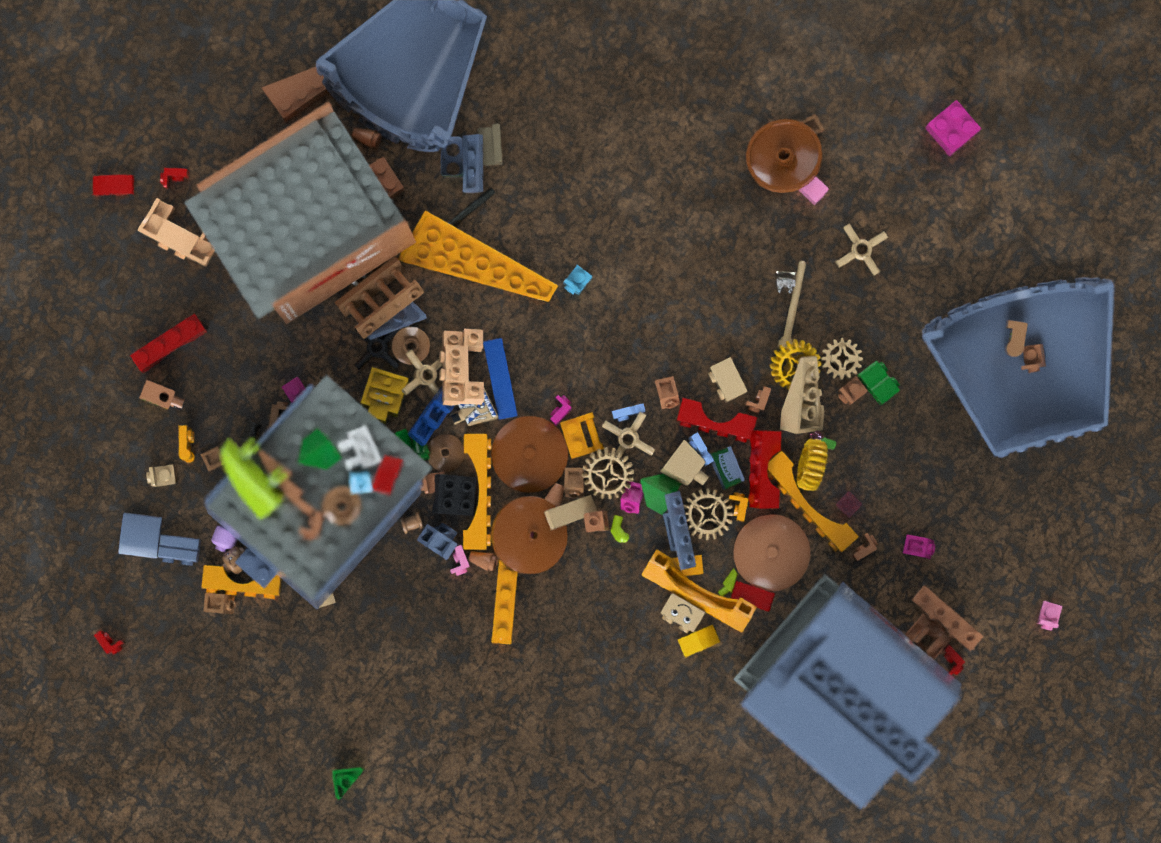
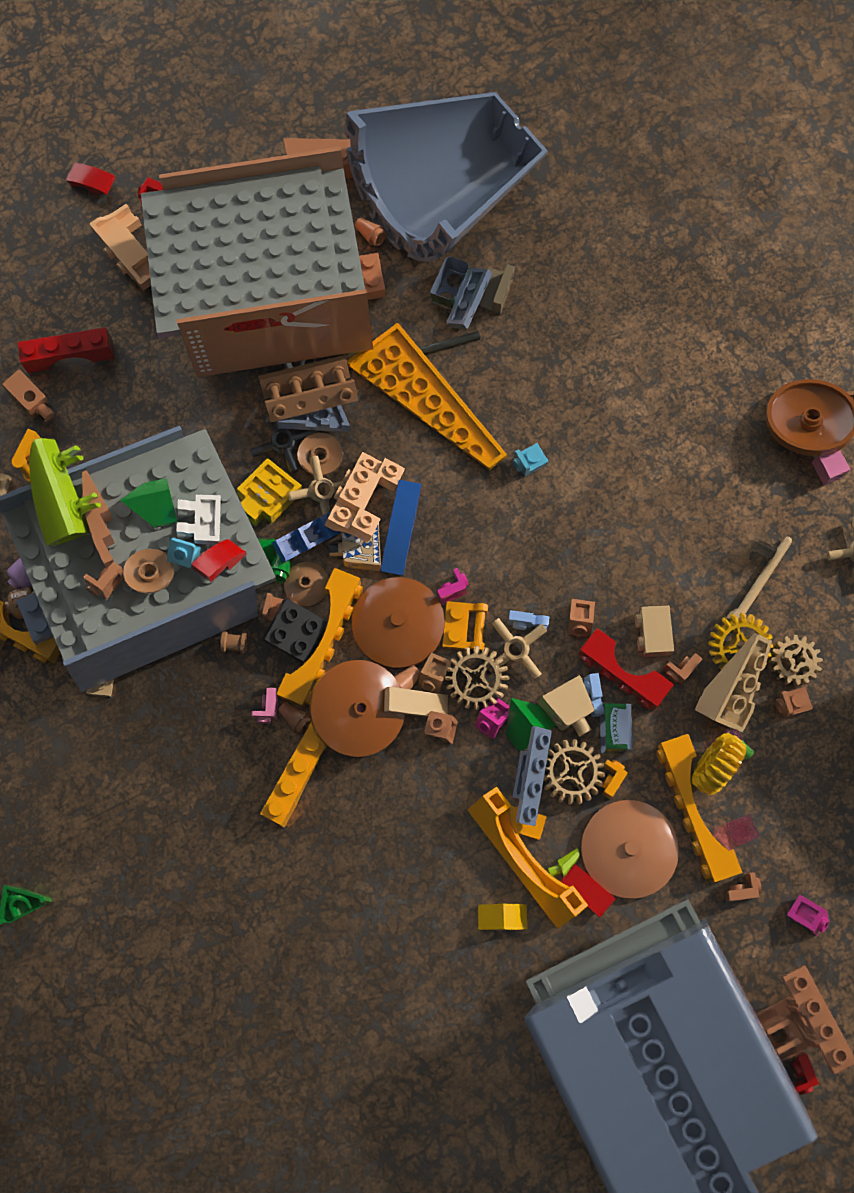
camera: 25 degrees right, 10 degrees down
sand blue brick [417,523,458,560] -> none
lime arm [611,515,629,543] -> none
tan brick [660,593,705,634] -> none
red arch [748,430,781,509] -> none
green brick [857,360,900,406] -> none

